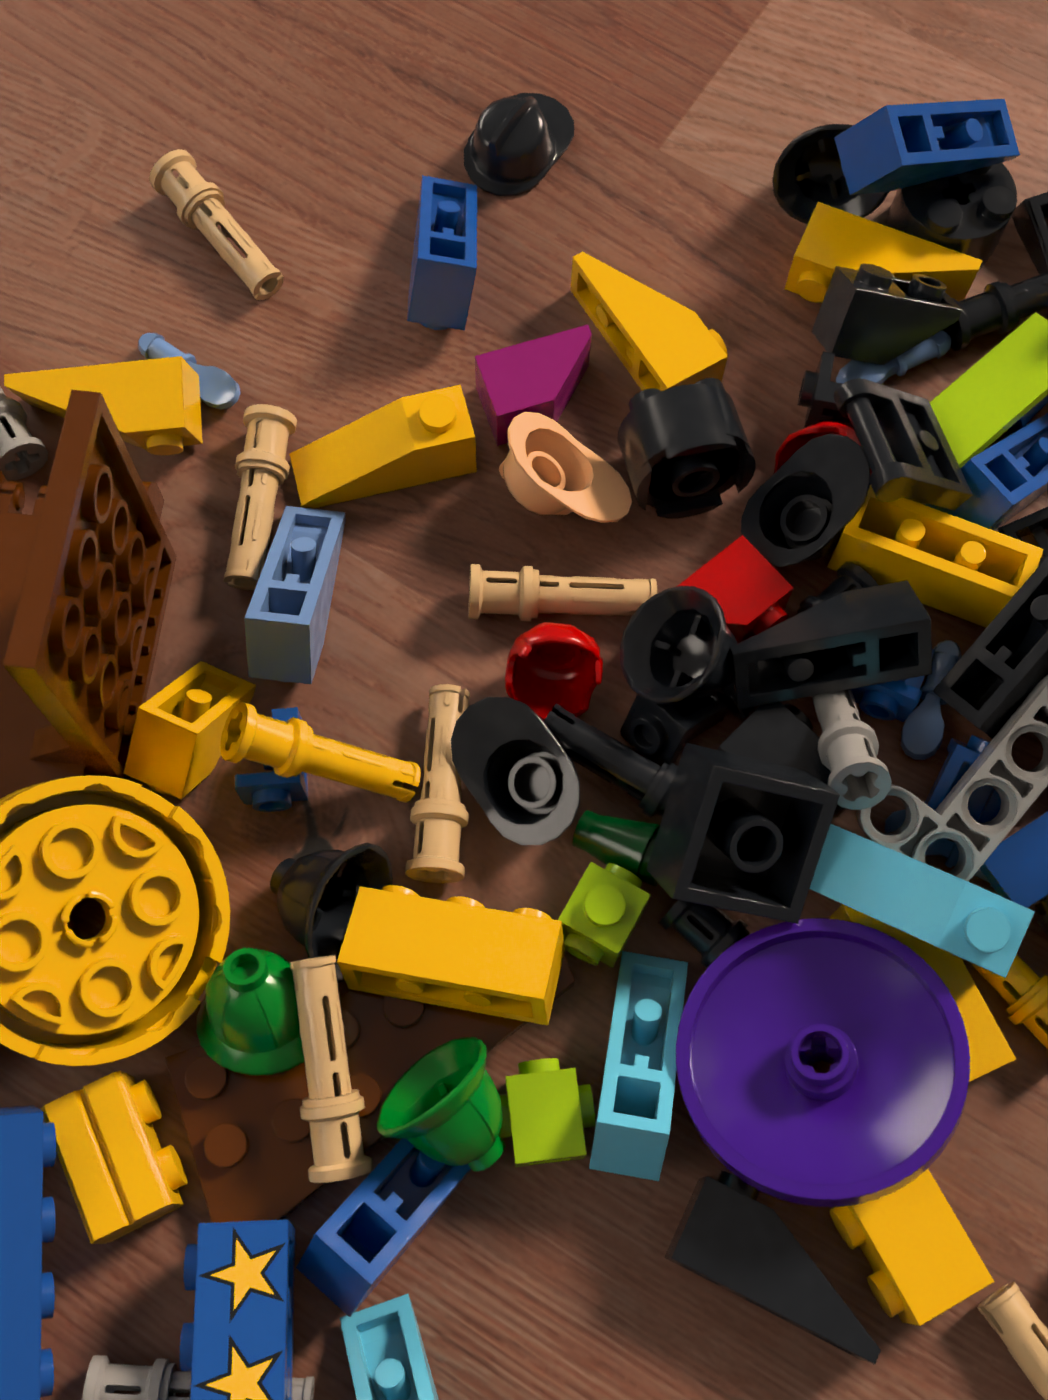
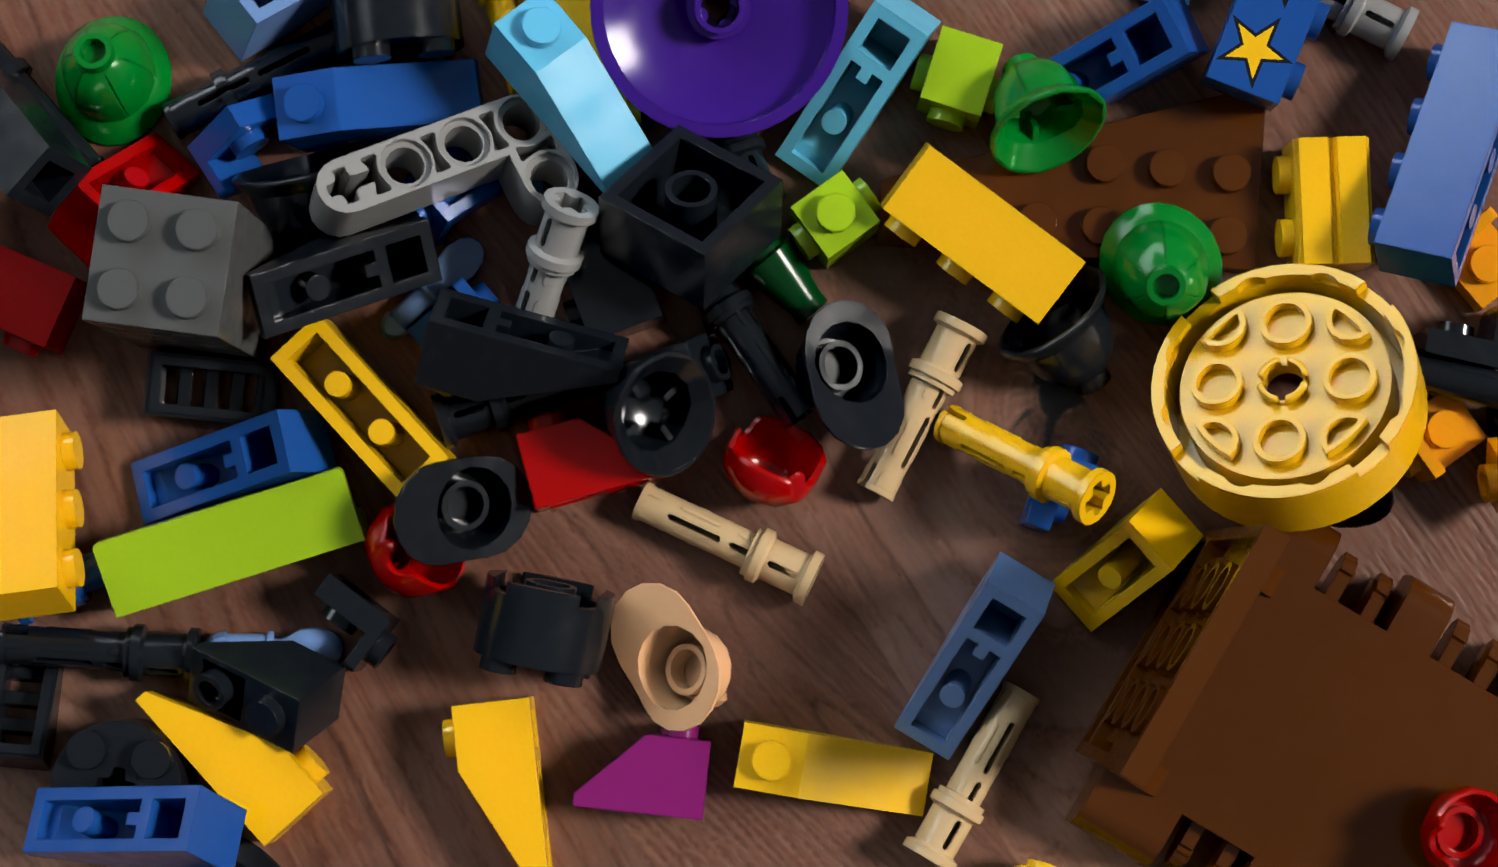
camera: 155 degrees left, 15 degrees up
tan pin [289,955,373,1183] -> none
black plate [833,378,973,511] -> none

